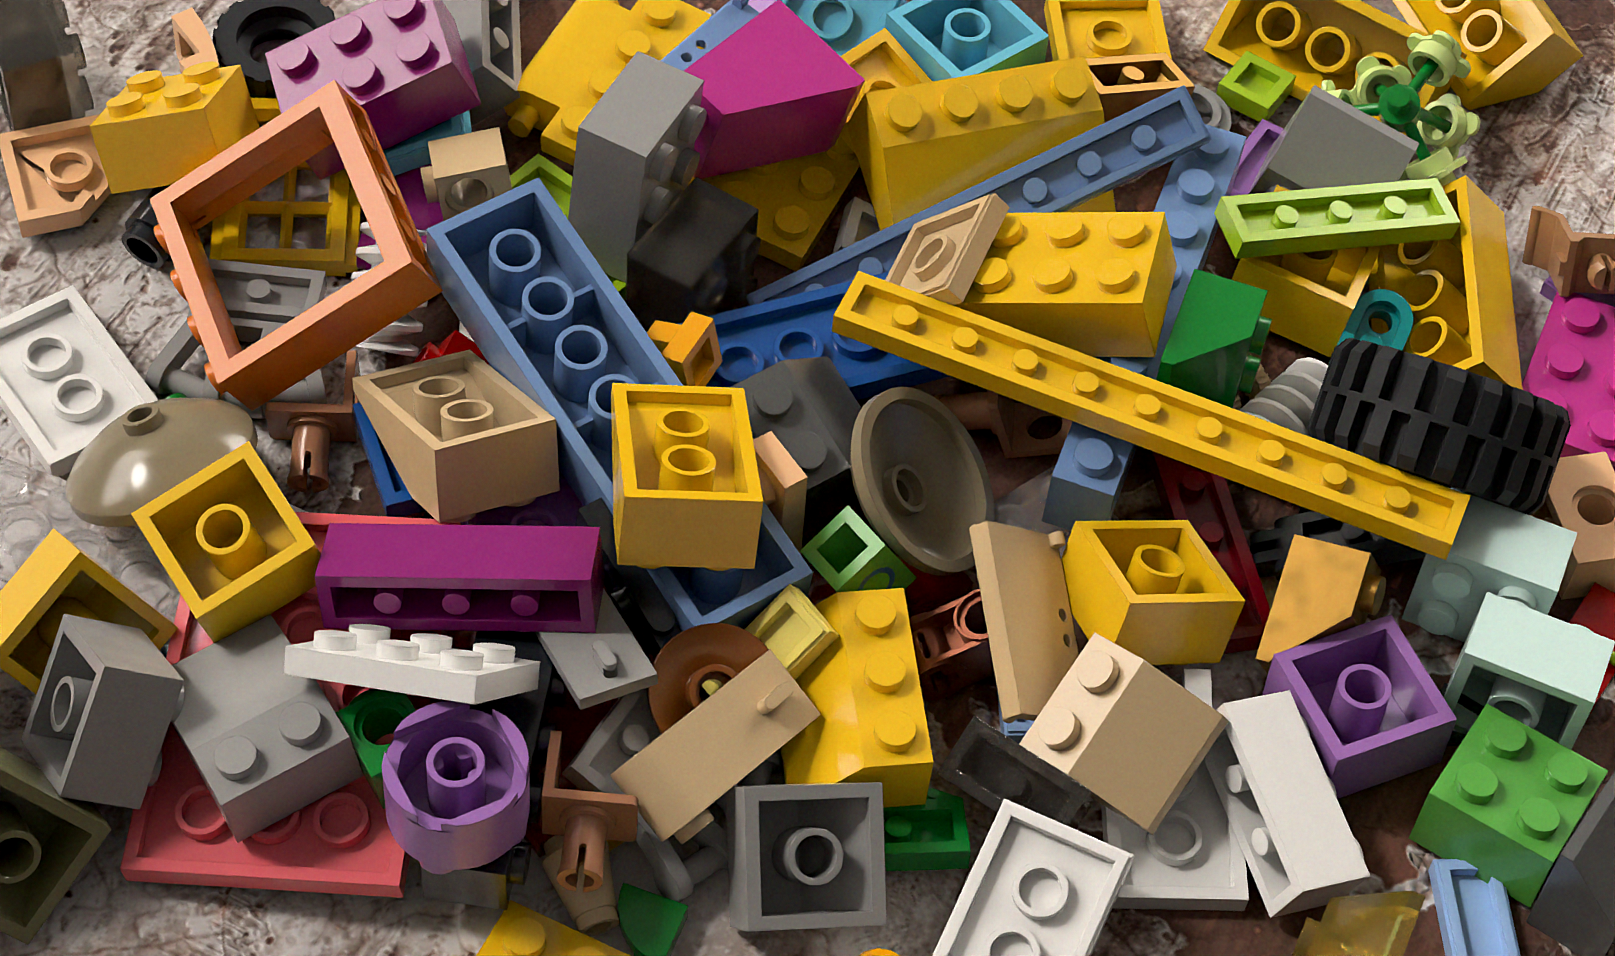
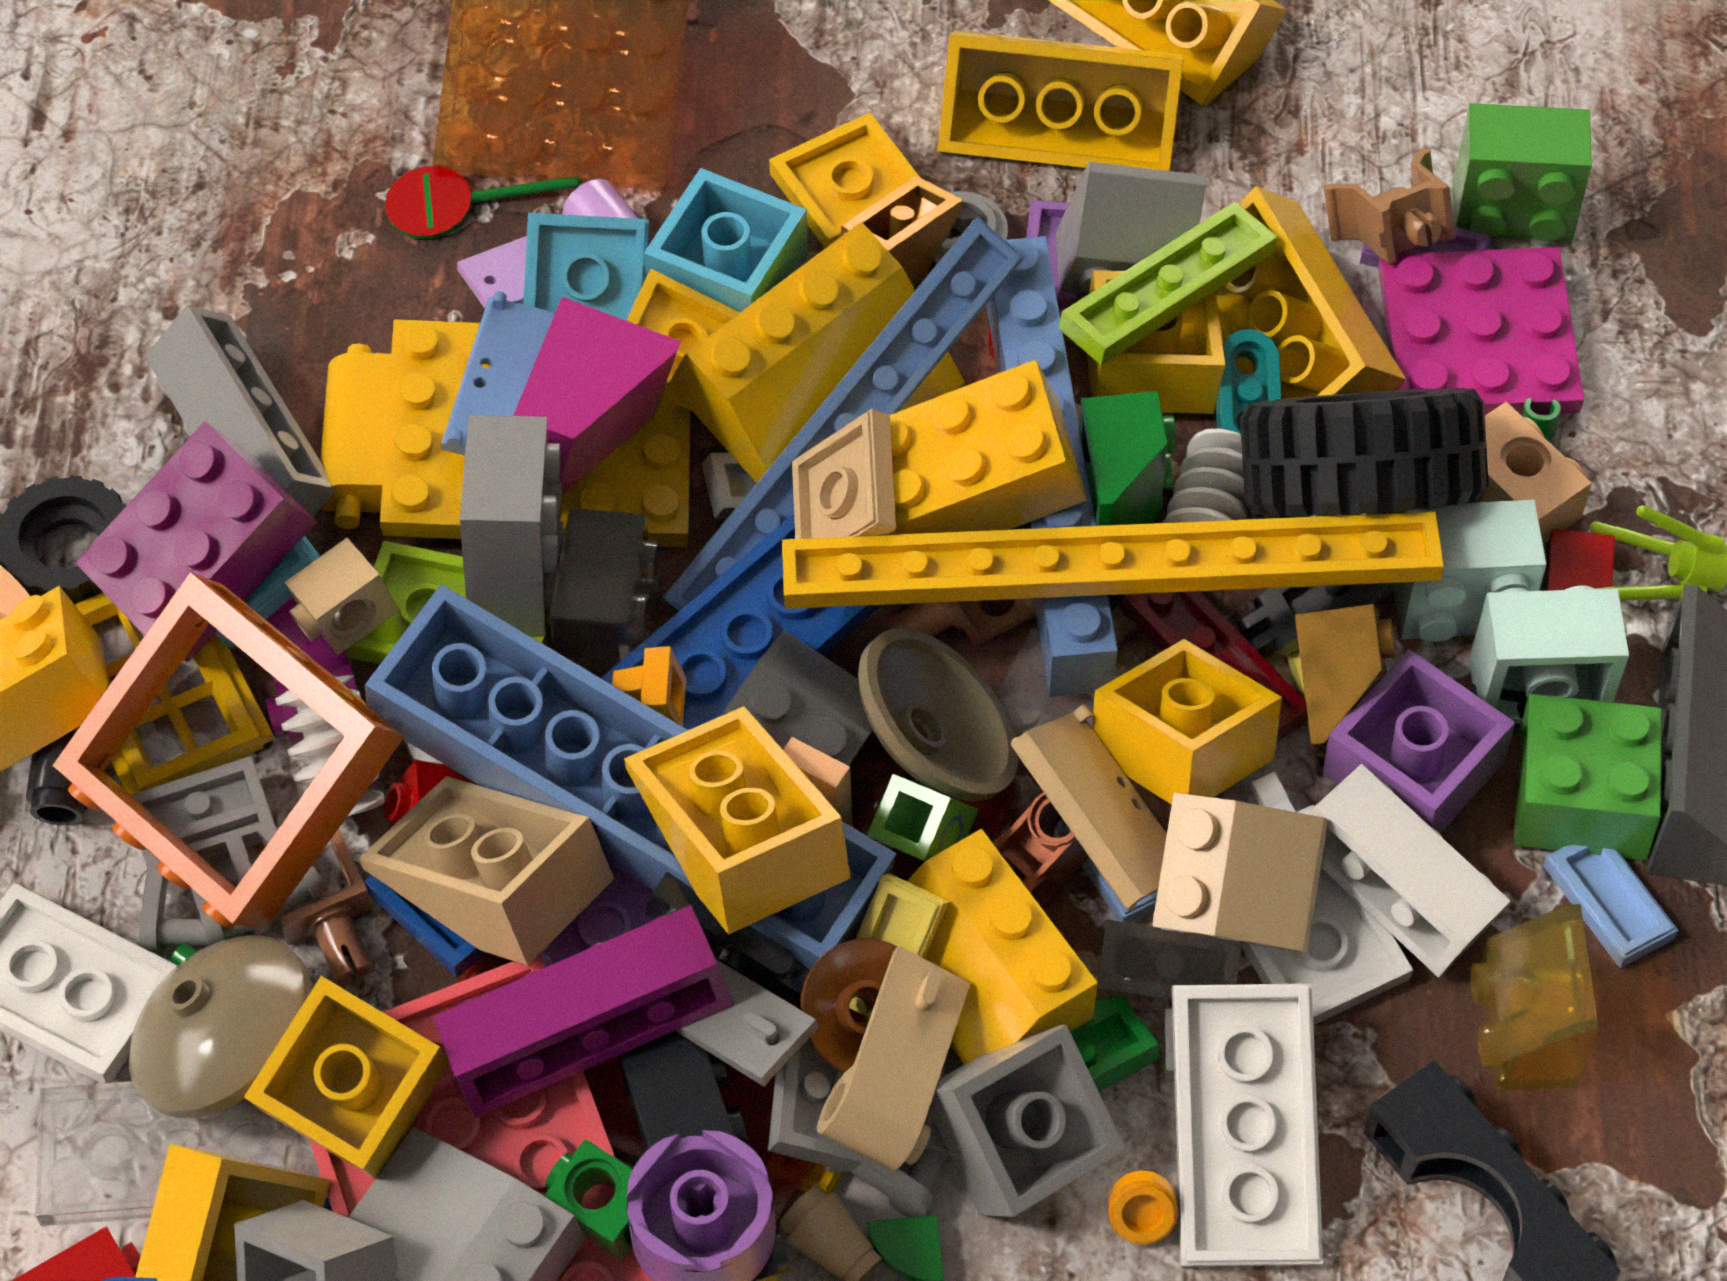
camera: 20 degrees left, 5 degrees up
white plate [283,624,540,704] -> none
nougat bracket [542,731,639,892] -> none
lime plate [1216,51,1296,122] -> none
yellowish green plant [1321,30,1480,186] -> none

